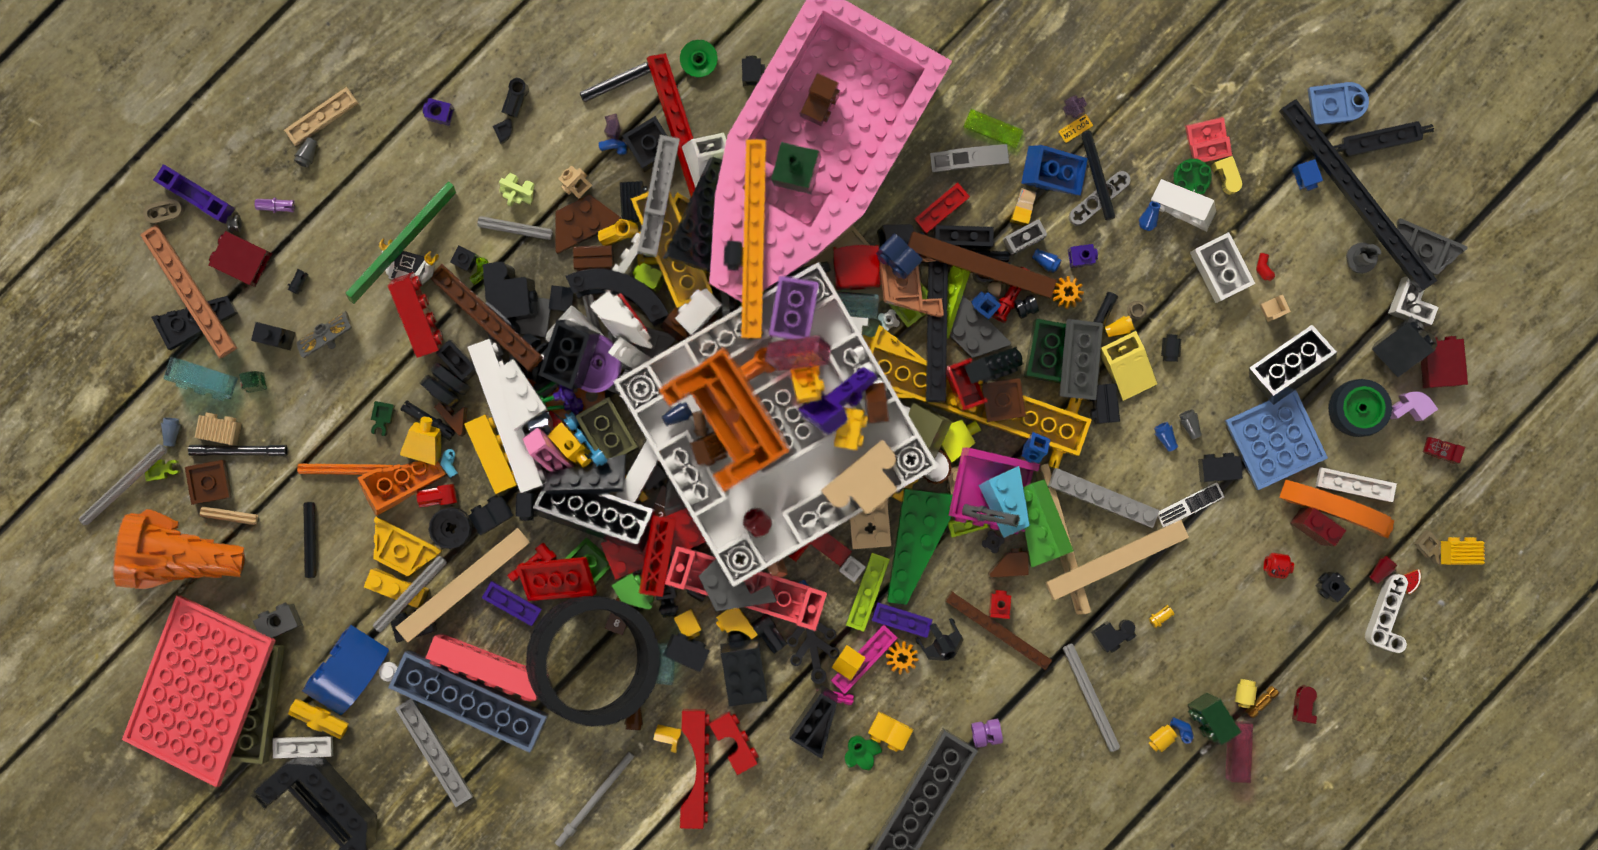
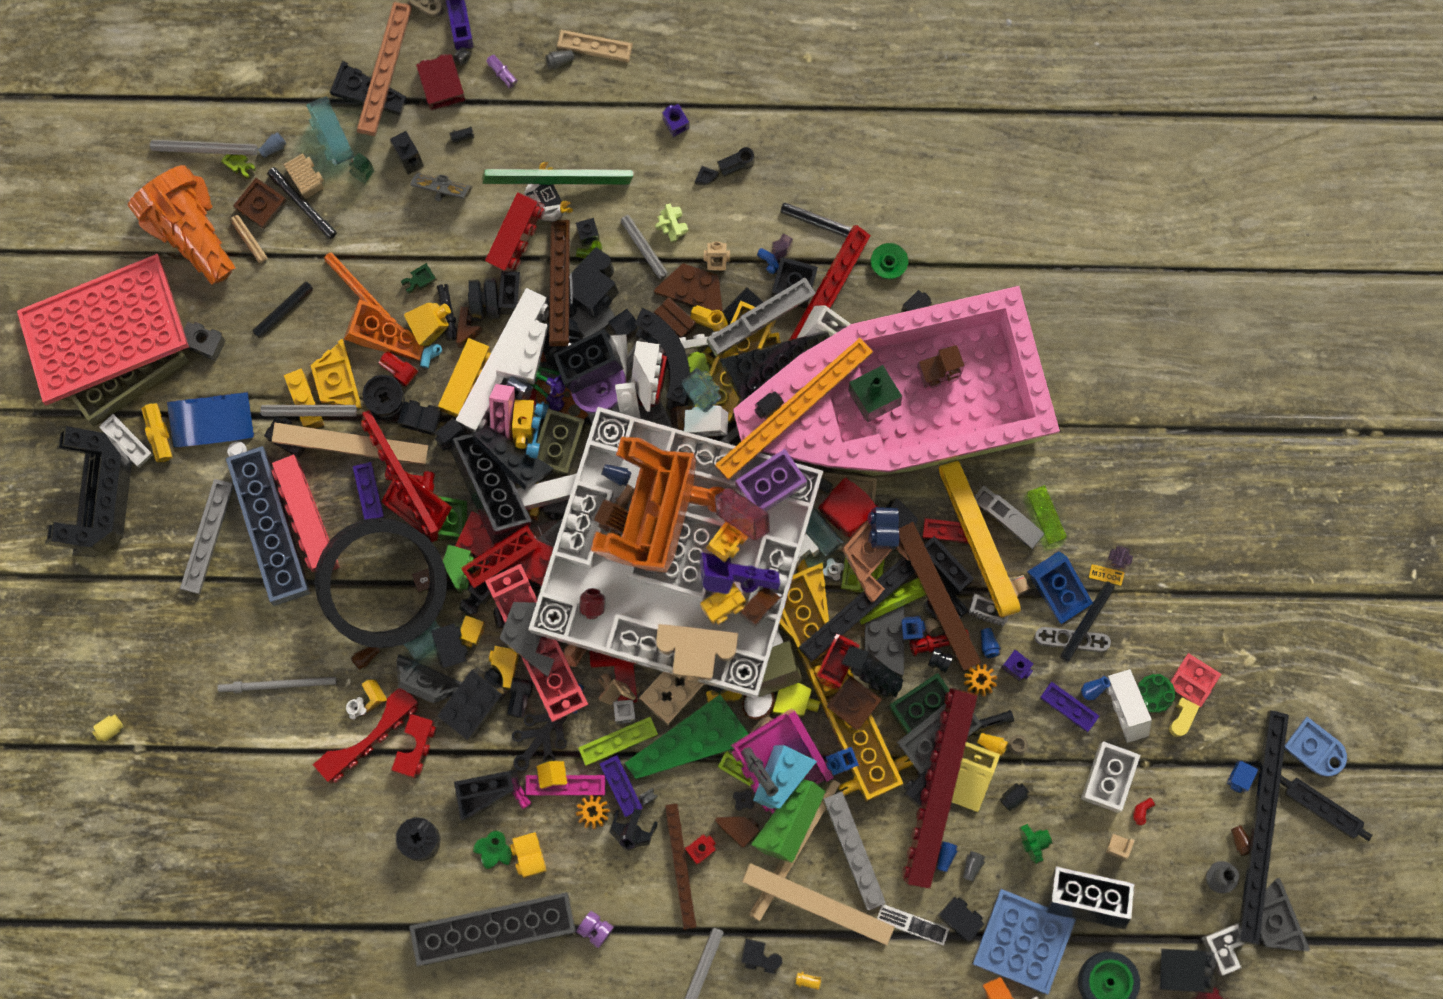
camera: 50 degrees right, 10 degrees down
none -> white plate [346,697,366,720]
none -> red plate [361,410,438,542]
none -> dark grey wing [396,654,462,703]
none -> black wheel [396,817,441,862]
none -> tan bracket [598,674,636,705]
none -> dark grey bush [638,788,658,806]
none -> clear light blue brick [681,368,721,412]
none -> dark red brick [902,688,978,889]
none -> yellow beam [939,460,1021,618]
none -> green plant [1019,824,1053,864]
none -> dark purple plate [1040,681,1099,733]
none -> reddish brown cone [1231,825,1251,856]

